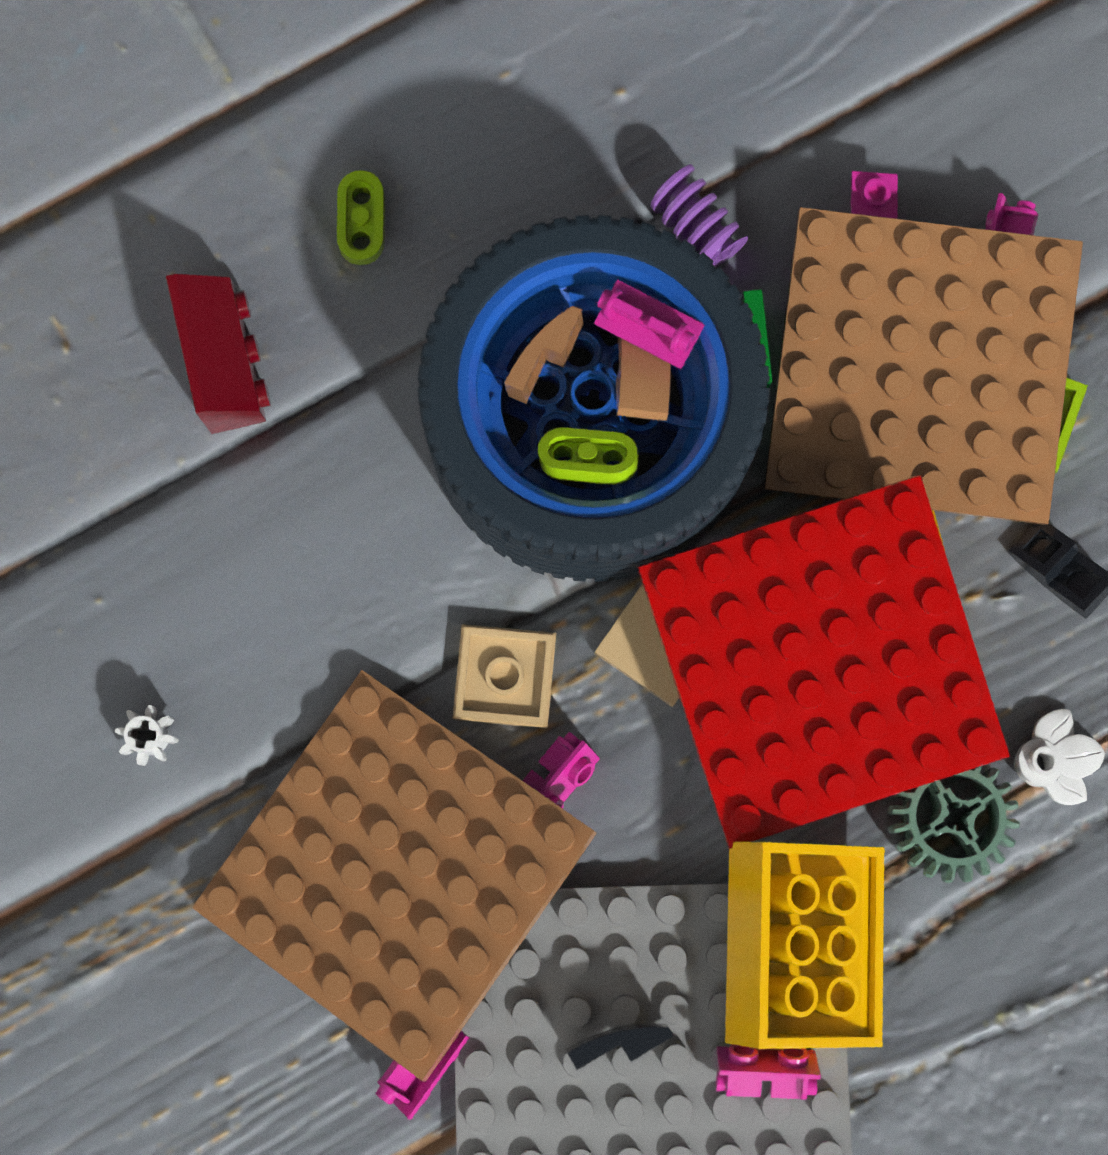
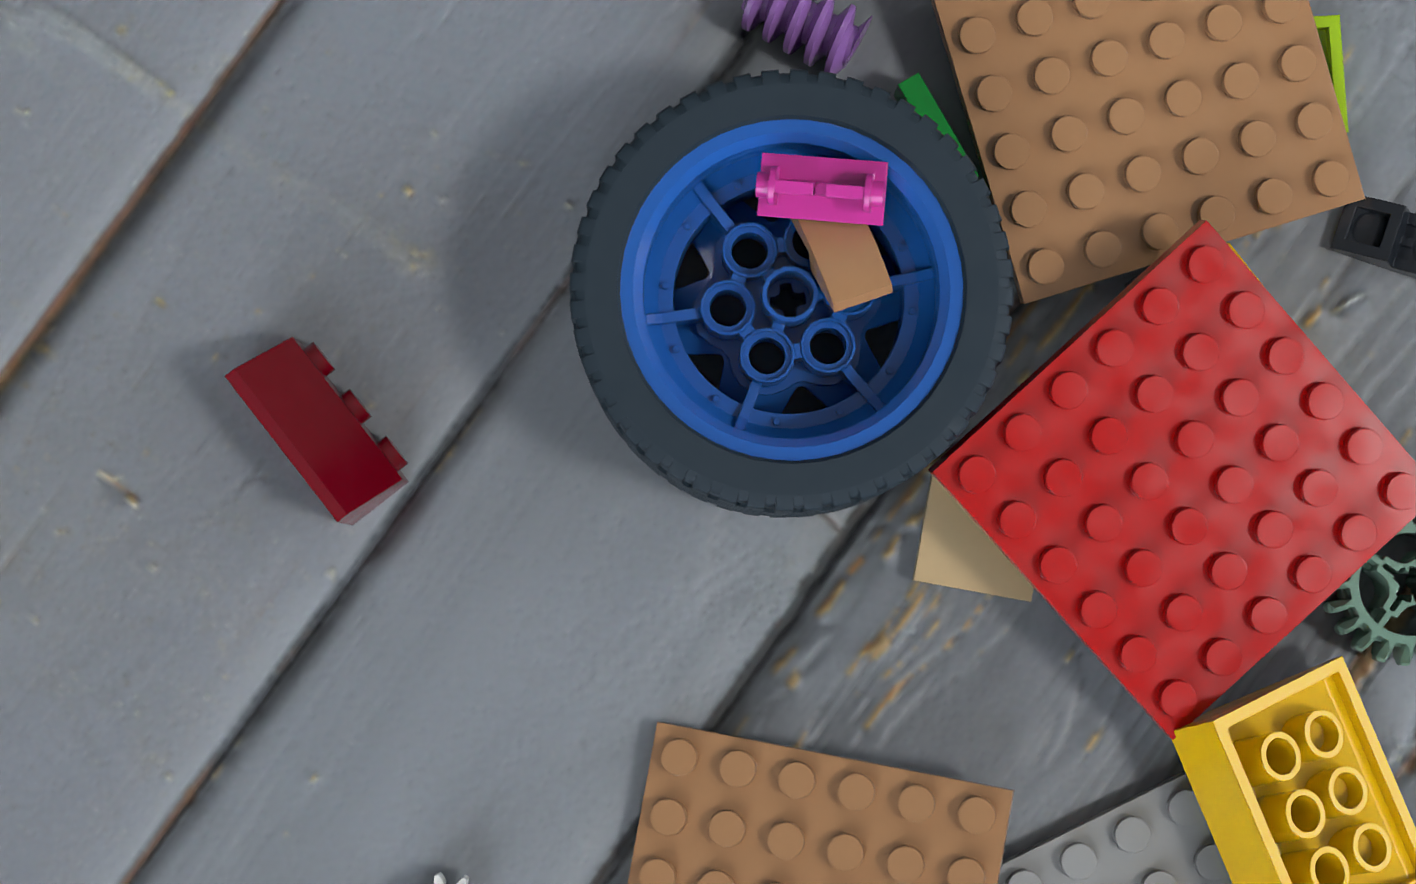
camera: 30 degrees left, 5 degrees up
lime plate [337,170,385,265] -> none
tan tile [452,624,556,729] -> none
medium nougat slope [504,306,584,404] -> none
dark pink hinge [522,732,600,809] -> none
lime plate [538,428,638,485] -> none

